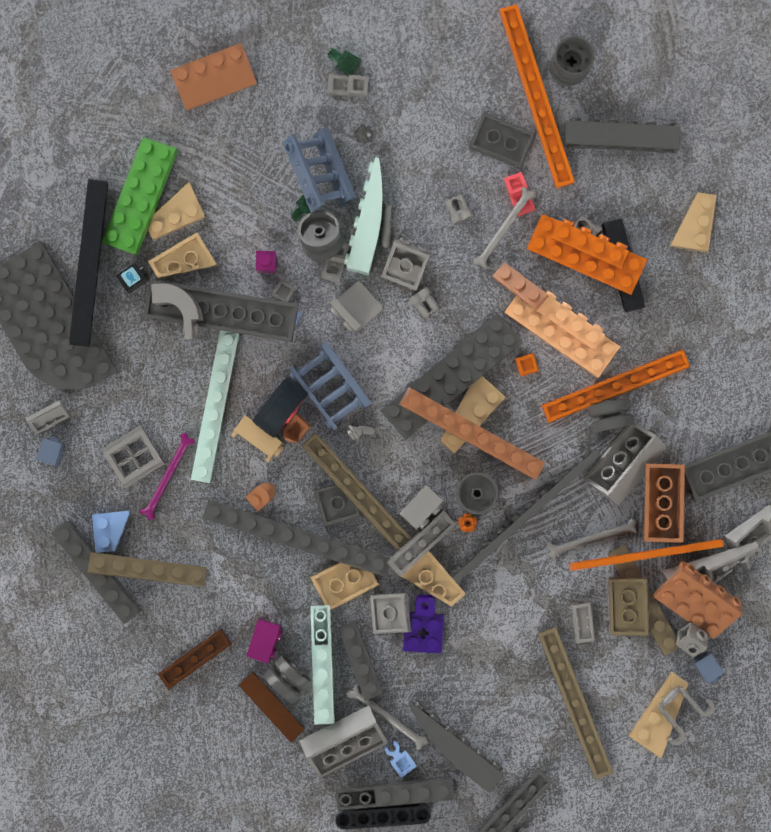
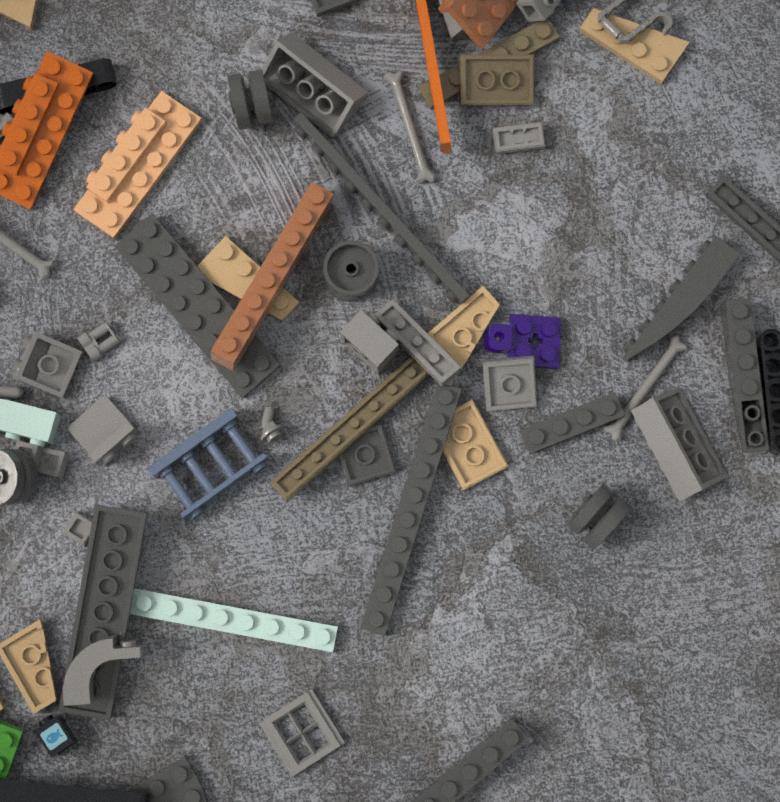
camera: 85 degrees left, 5 degrees down
dark tan plate [87,552,207,588] -> none
light blue wing [92,511,130,553] -> none
magenta piece [140,433,195,520] -> none
reddish brown tile [158,629,232,690] -> none
tan brick [231,415,283,462] -> none
reddish brown tile [238,672,305,742] -> none
nougat plate [246,483,276,512] -> none
magenta brick [246,618,283,664] -> none
black wheel [253,377,308,438] -> none
magenta brick [256,251,277,274] -> none
nougat plate [283,414,312,443] -> none
light aqua slope [310,605,335,724] -> none
light blue plate [385,740,417,778] -> none
orange plate [458,513,477,532] -> none
nougat plate [492,262,549,311] -> none
orange tile [515,353,539,377] -> none
dark tan plate [537,627,613,780] -> none
orange tile [541,349,690,423] -> none
nougat slope [644,464,685,543] -> none

